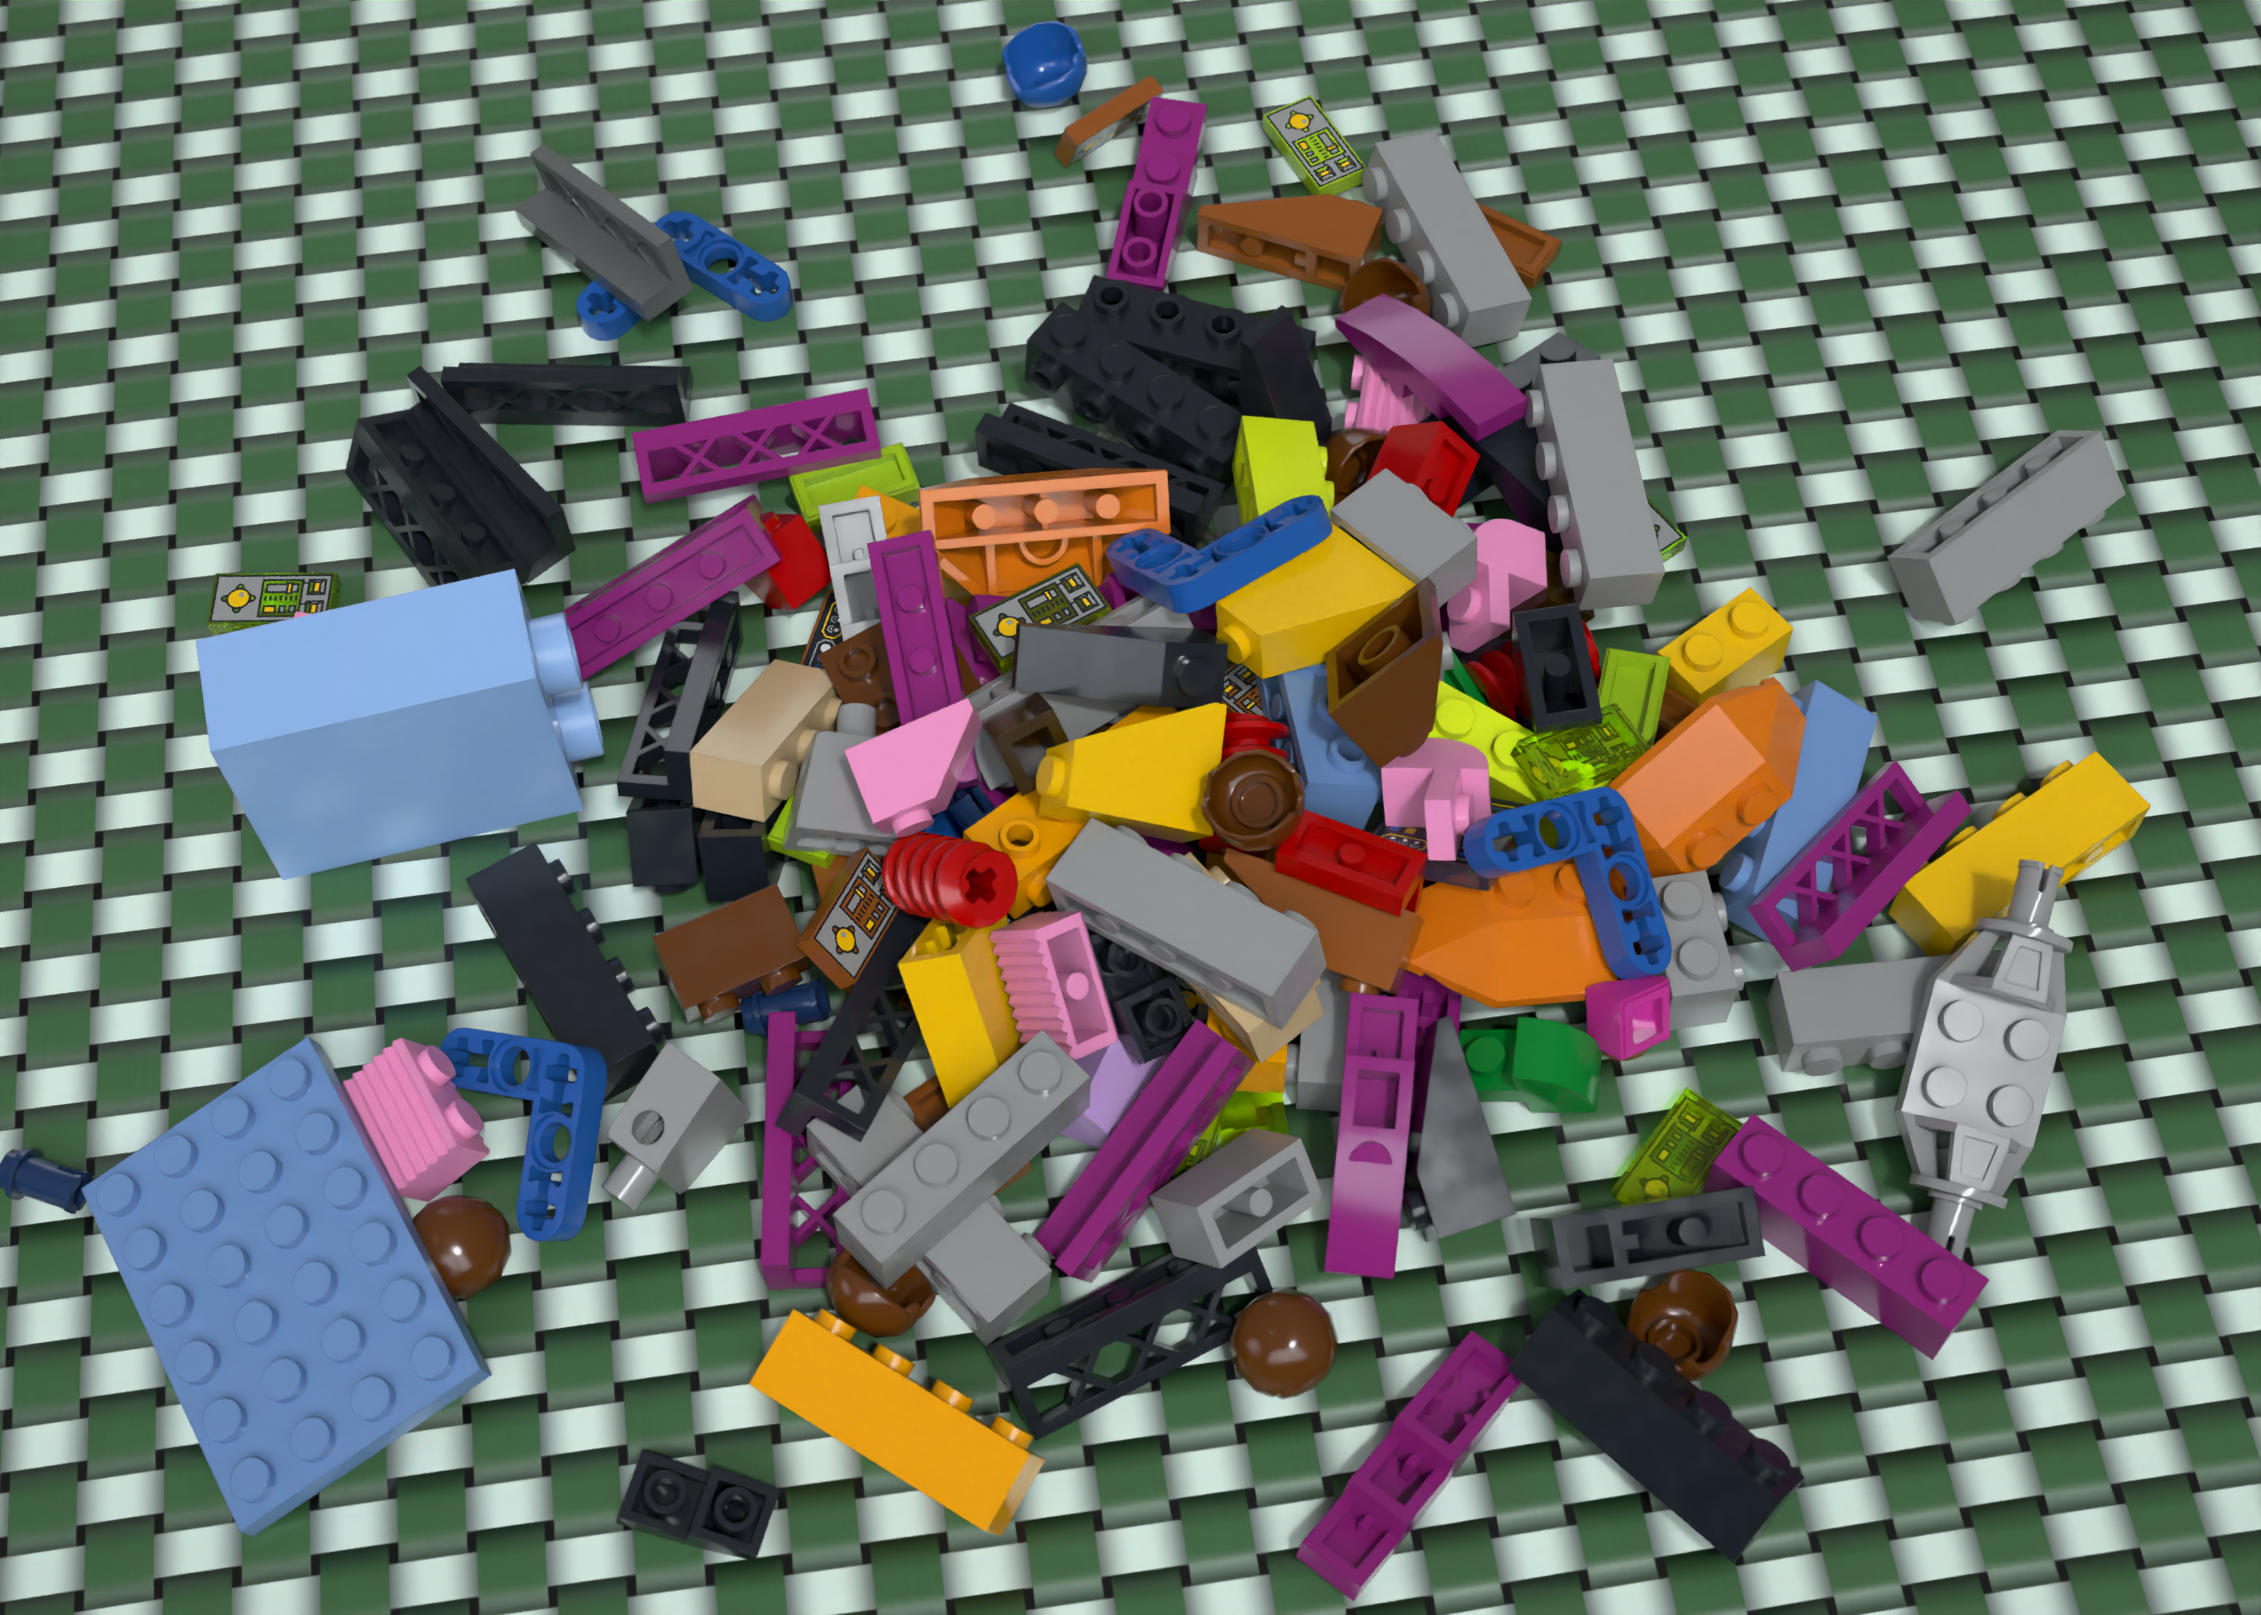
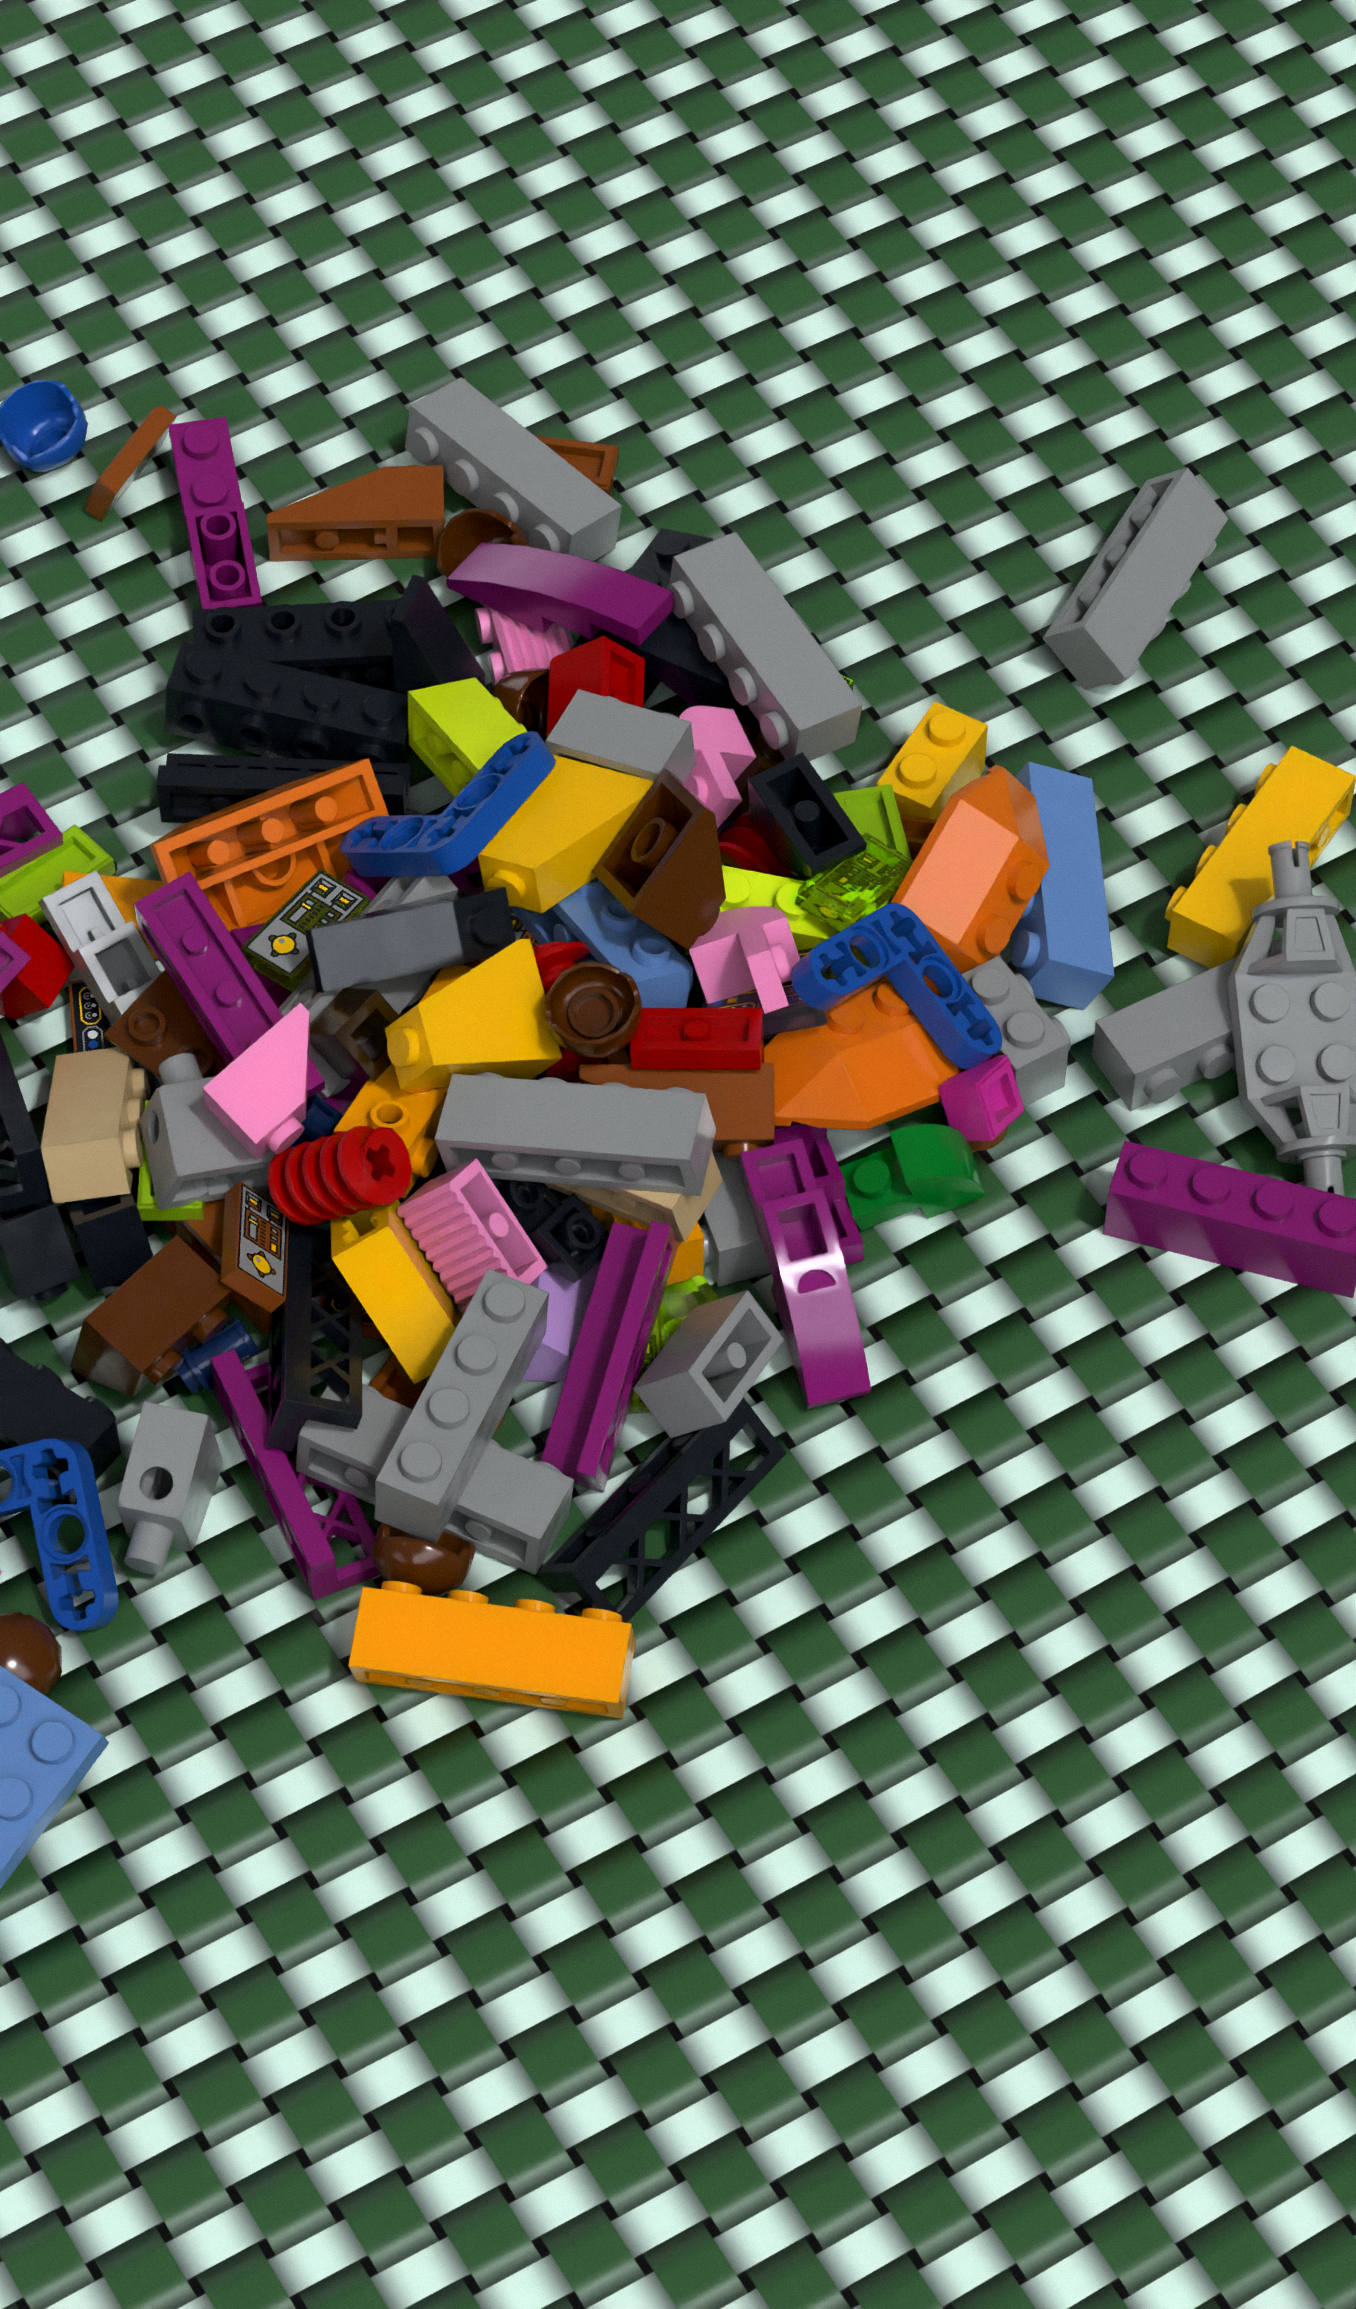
camera: 25 degrees left, 5 degrees down
black slope [616,1449,780,1561] -> none
reddish brown hair [1229,1288,1339,1399] -> none
tile [1263,95,1367,196] -> none
magenta slope [1296,1330,1523,1601] -> none
slope [1402,1015,1517,1242] -> none
black brick [1507,1288,1805,1563] -> none
black slope [1529,1186,1766,1290] -> none
clear neon green tile [1611,1087,1744,1203] -> none
reddish brown hair [1626,1269,1739,1382] -> none
magenta fence [1747,760,1972,972] -> none

